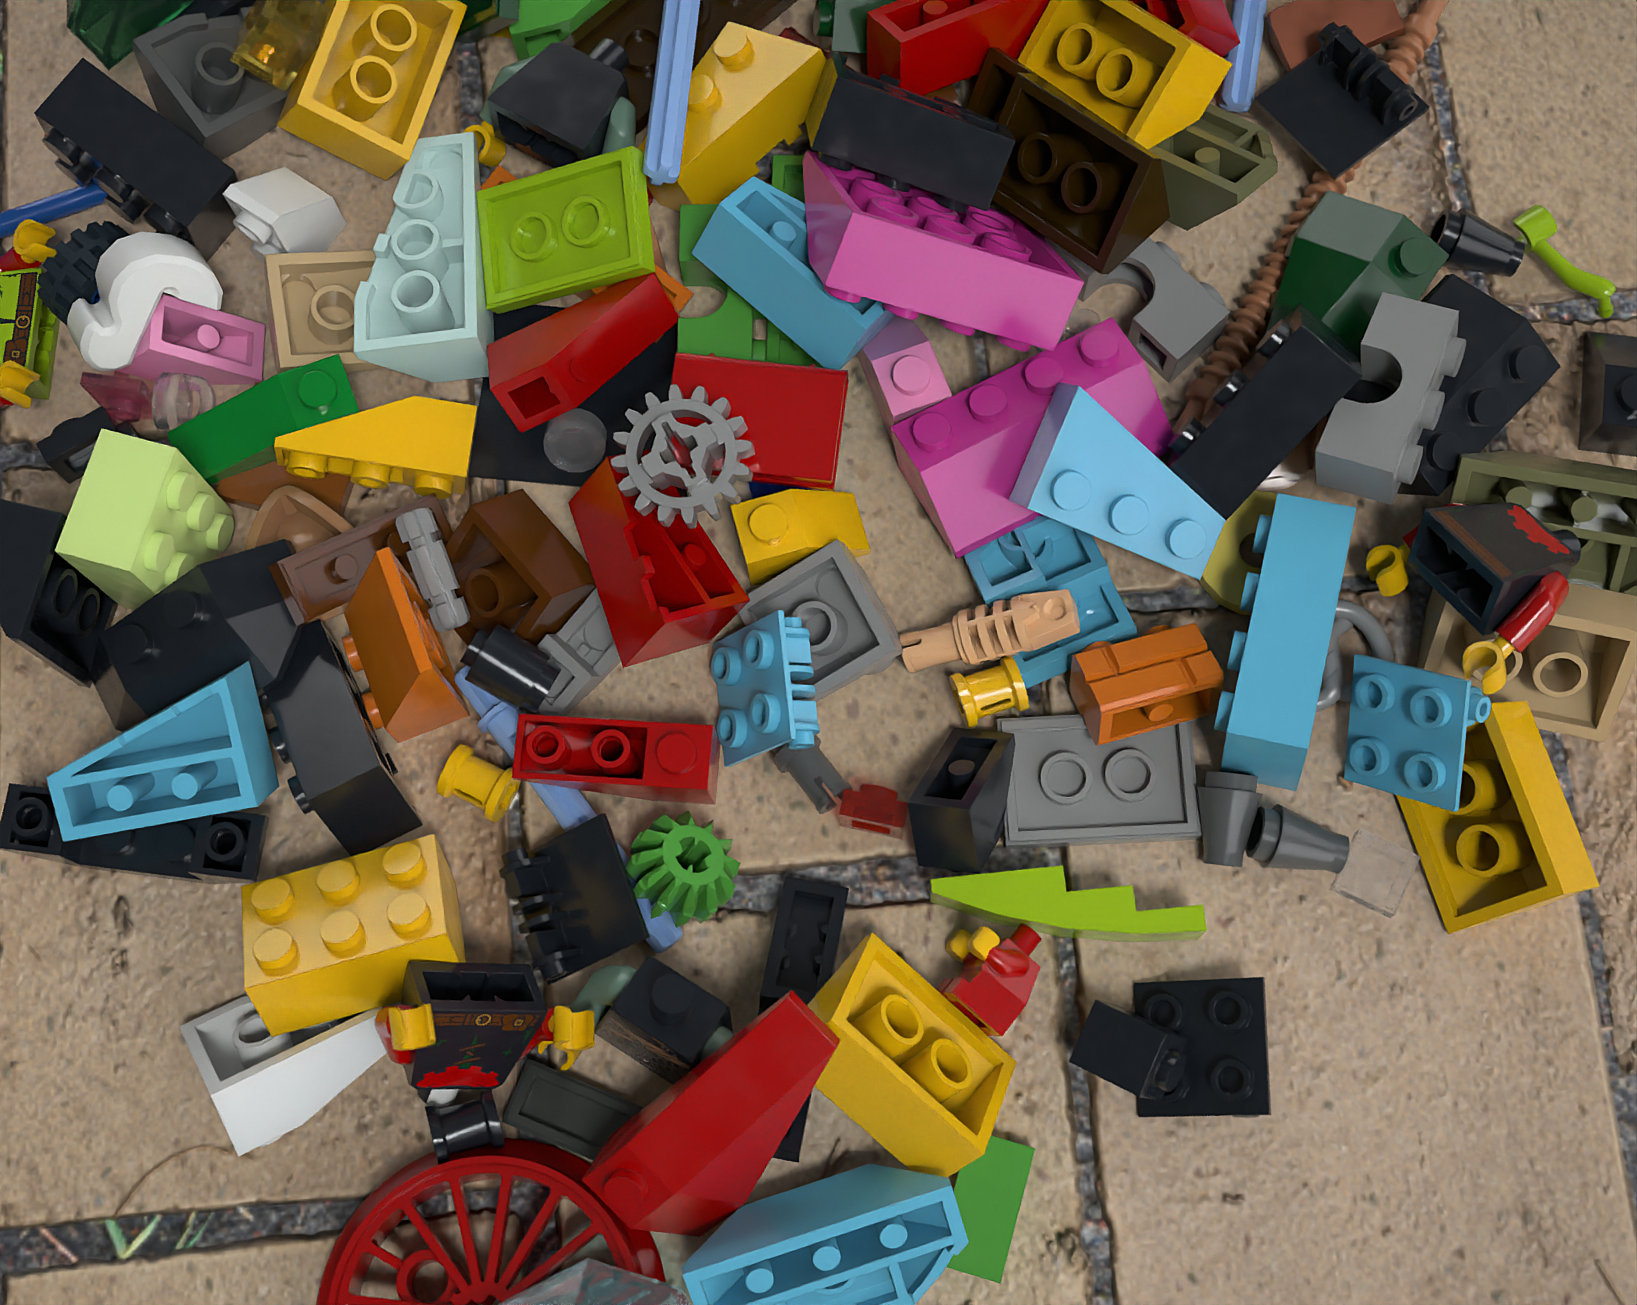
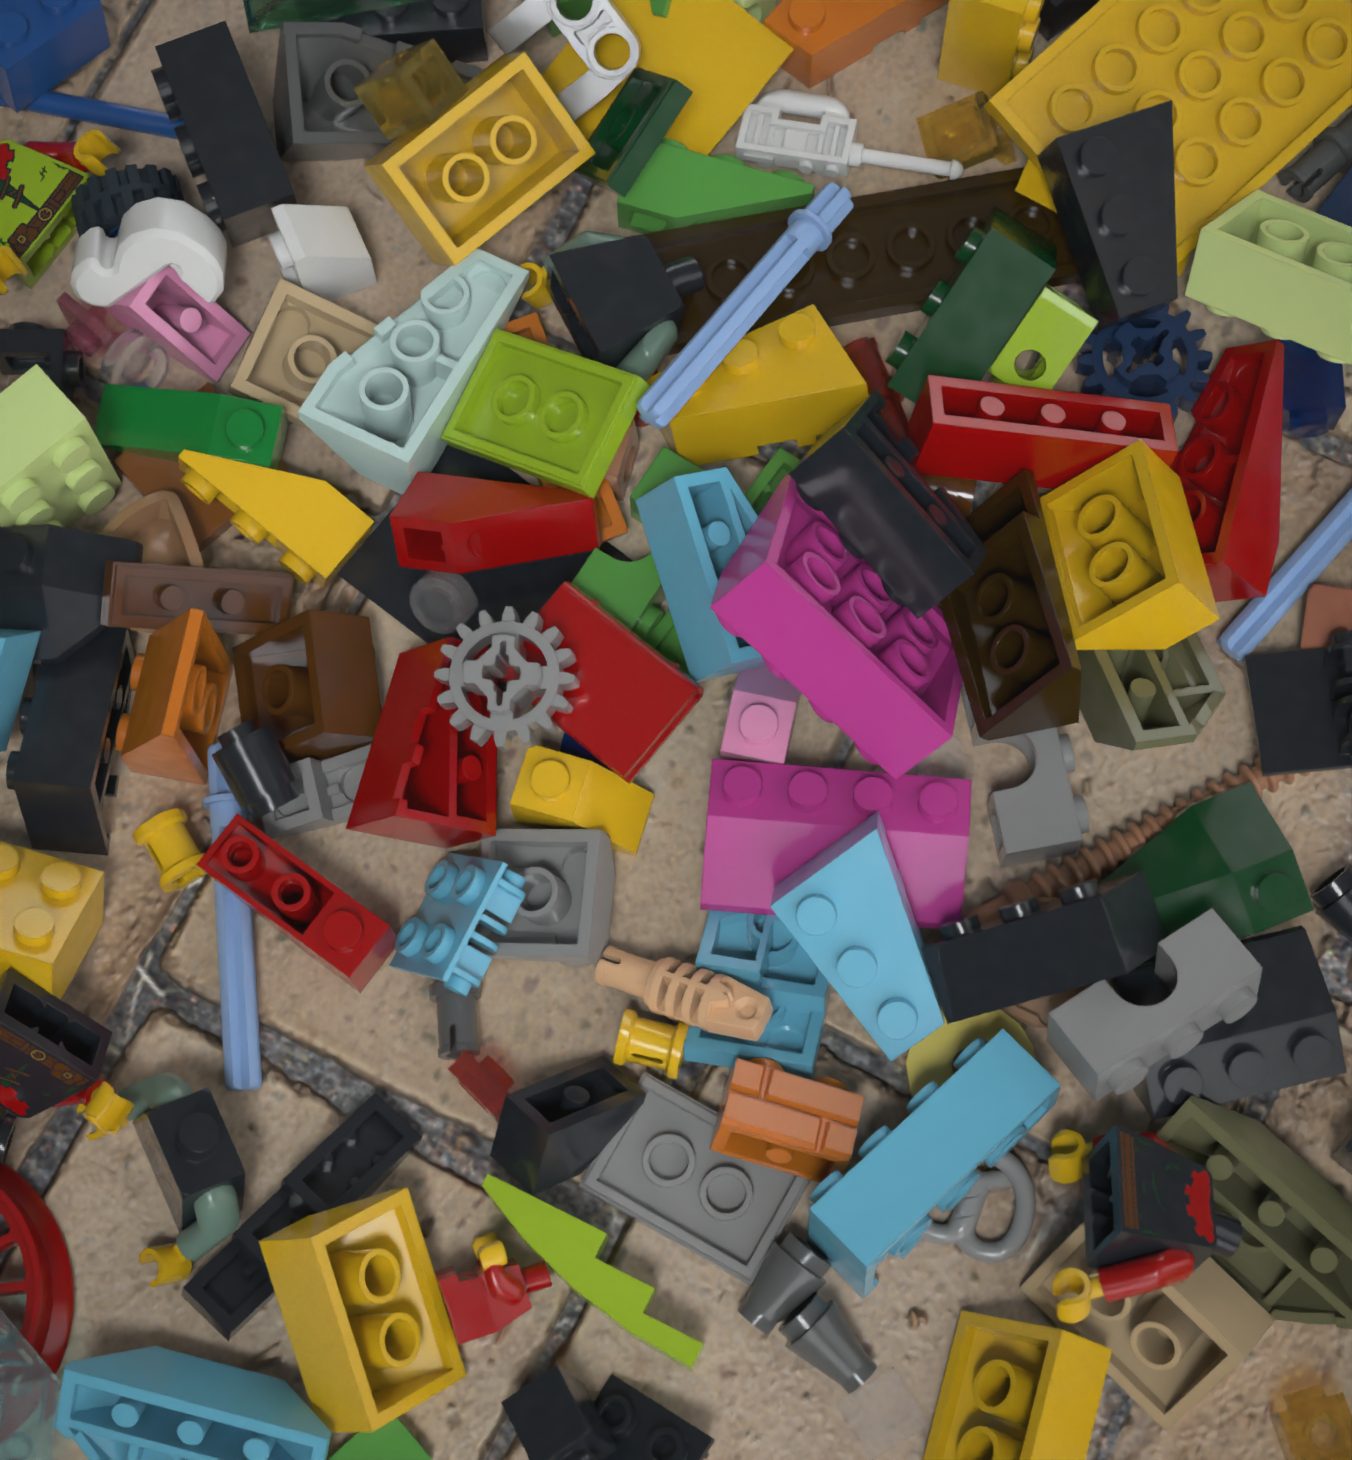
camera: 30 degrees right, 0 degrees up
light grey axle [395,507,470,632] -> none
black hinge [499,813,650,985] -> none
pearl dark grey tile [501,1059,644,1161] -> none
red wedge [582,990,841,1237] -> none
bright green gear [626,810,741,928] -> none
medium azure hinge [1344,654,1491,812] -> none

